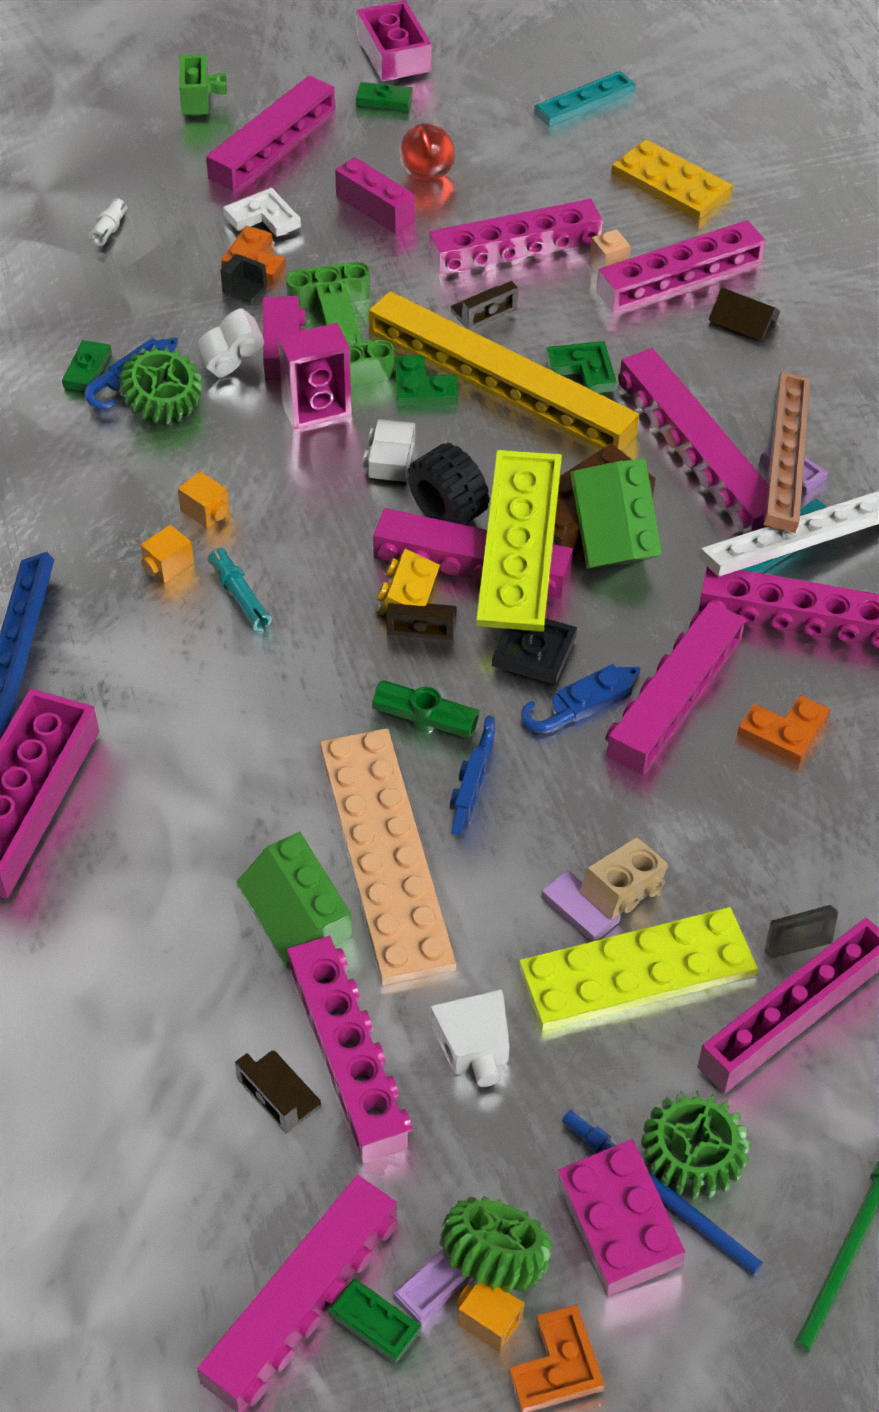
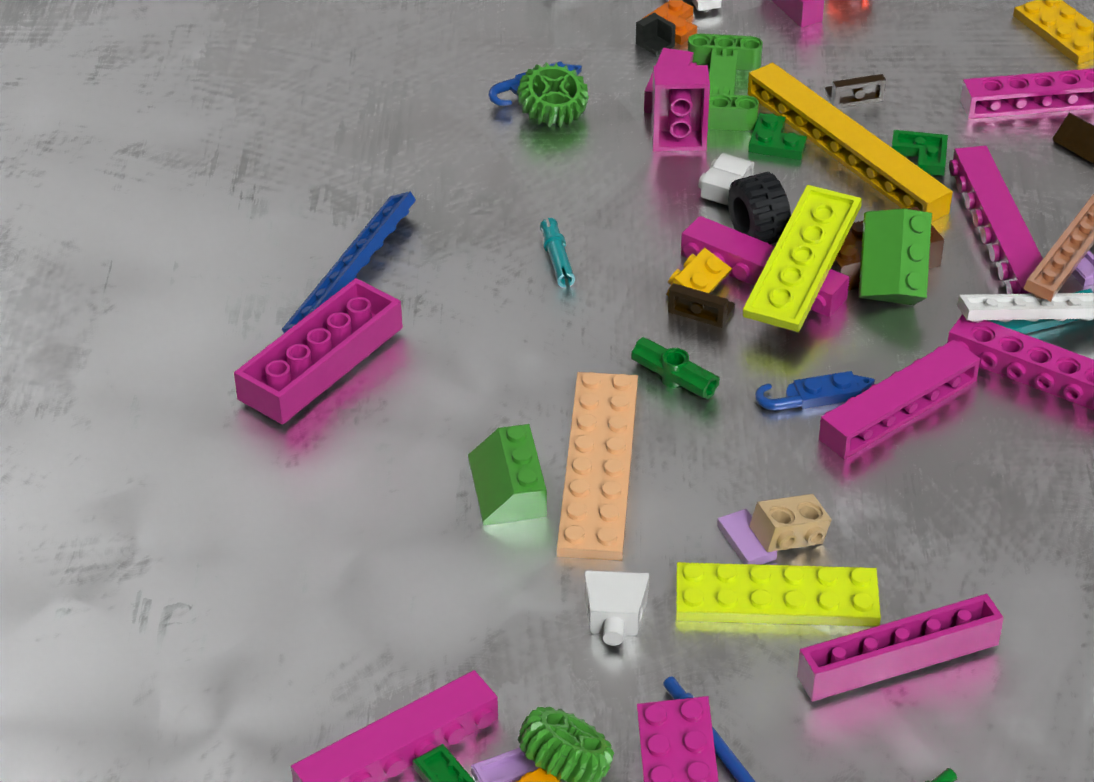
camera: 20 degrees right, 10 degrees down
green plate [62,340,112,391] -> none
light orange brick [140,524,194,584] -> none
light orange brick [178,471,230,529] -> none
white brick [197,308,265,378] -> none
dark brown panel [235,1051,321,1134] -> none
dark pink brick [287,935,413,1164] -> none
dark pink brick [429,199,603,275] -> none
blue plate [450,716,495,835] -> none
black plate [492,618,577,685] -> none
light nougat brick [589,229,631,274] -> none
bright green gear [641,1090,751,1199] -> none
orange plate [737,695,831,764] -> none
clear smoke tile [764,905,838,958] -> none

